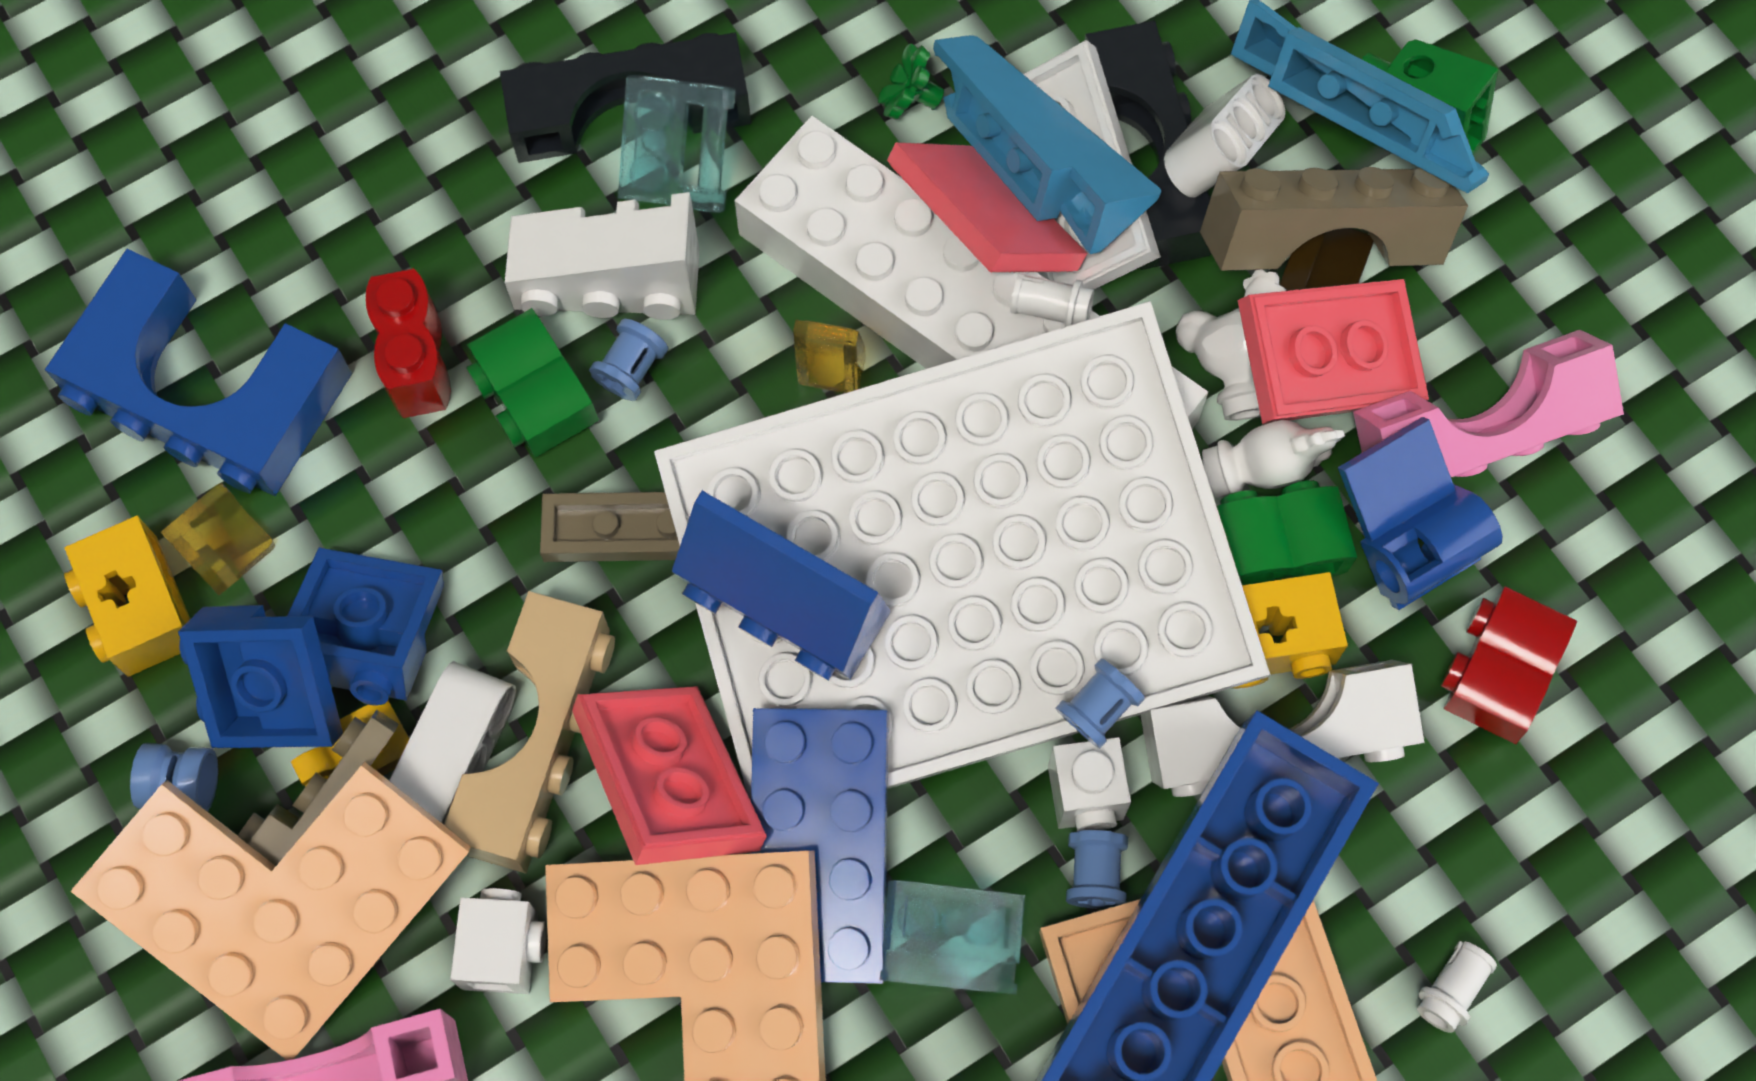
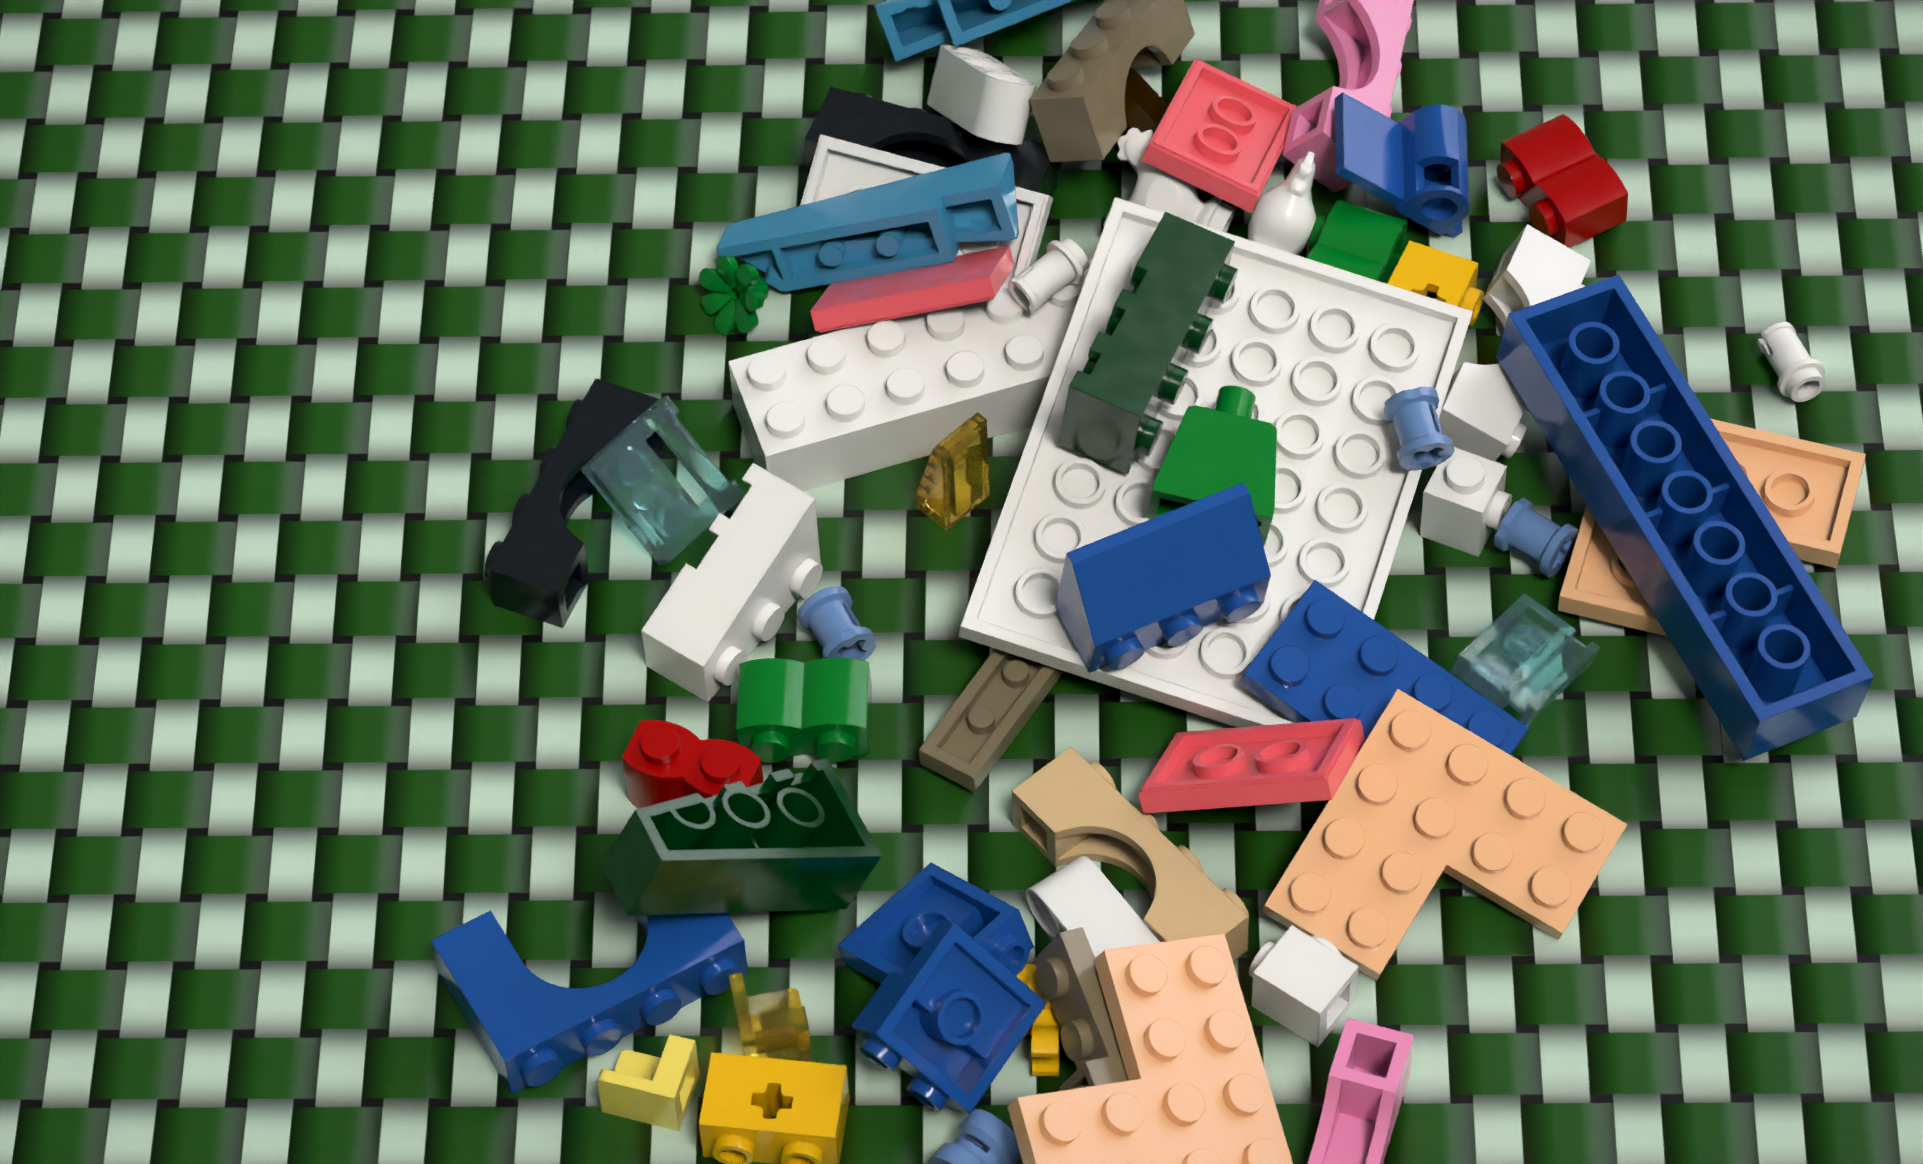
camera: 55 degrees left, 15 degrees down
none -> light yellow panel [597,1034,700,1131]
none -> dark green wedge [601,758,882,916]
none -> dark green wedge [1058,212,1238,474]
none -> green torso [1146,385,1277,546]

